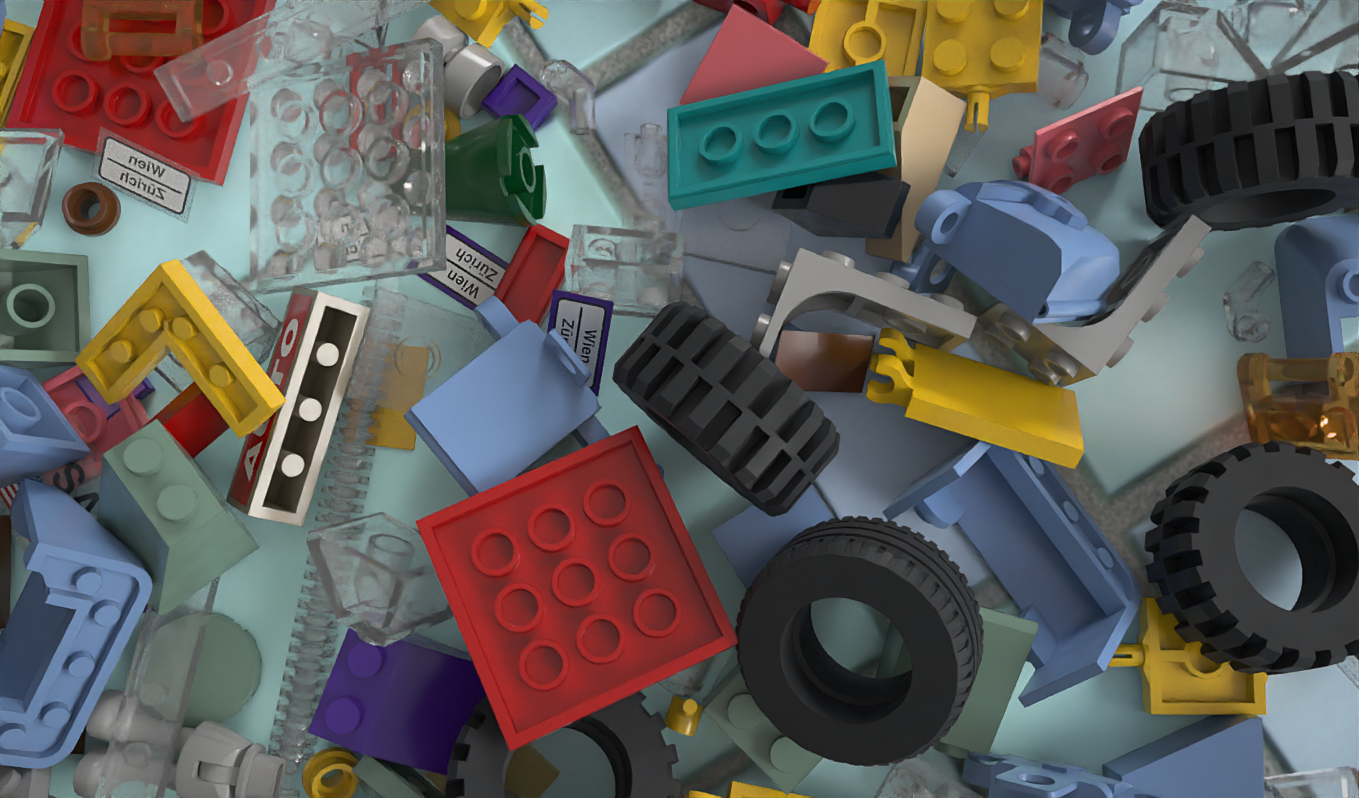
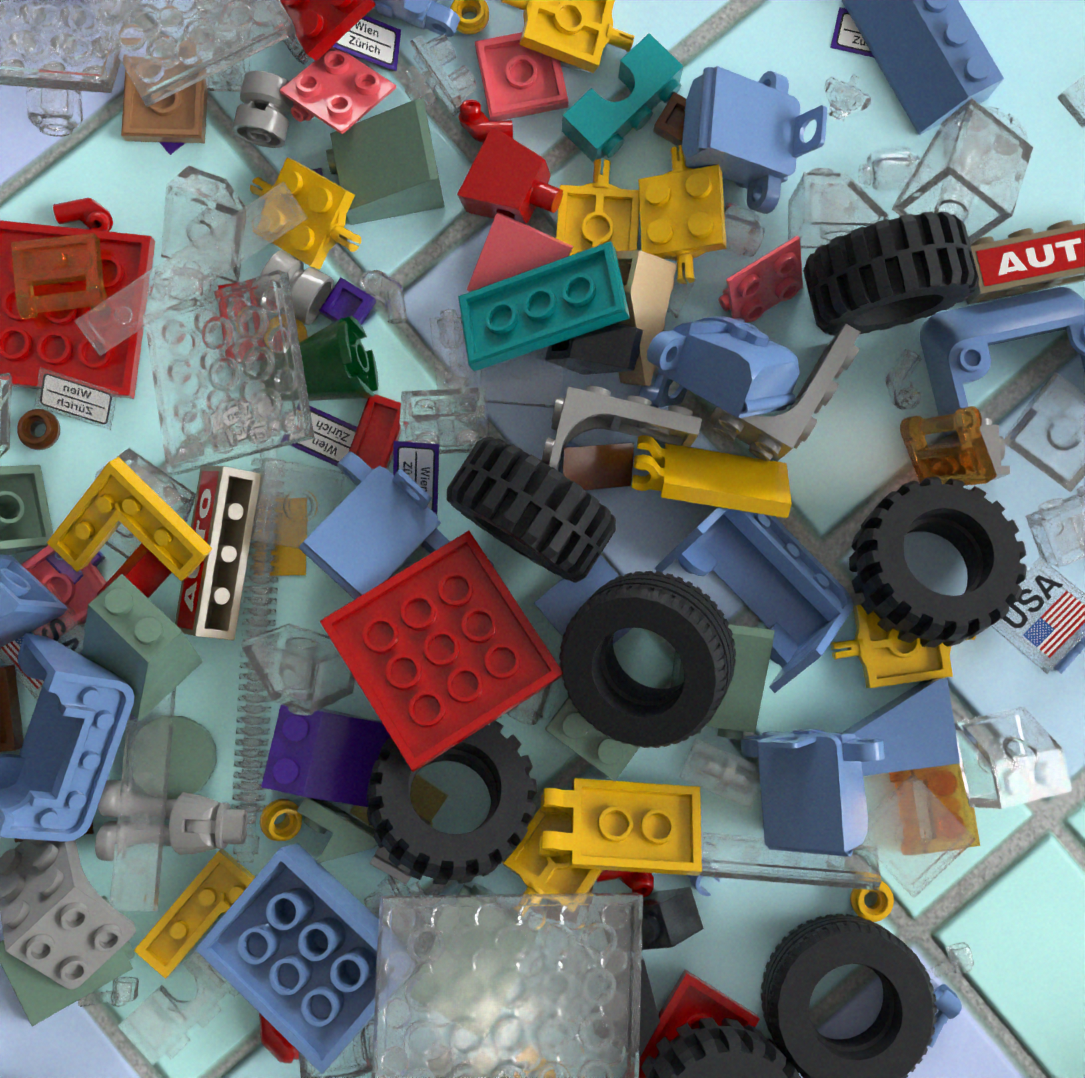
camera: 15 degrees left, 0 degrees up
yellow hand [664,694,703,736] -> none

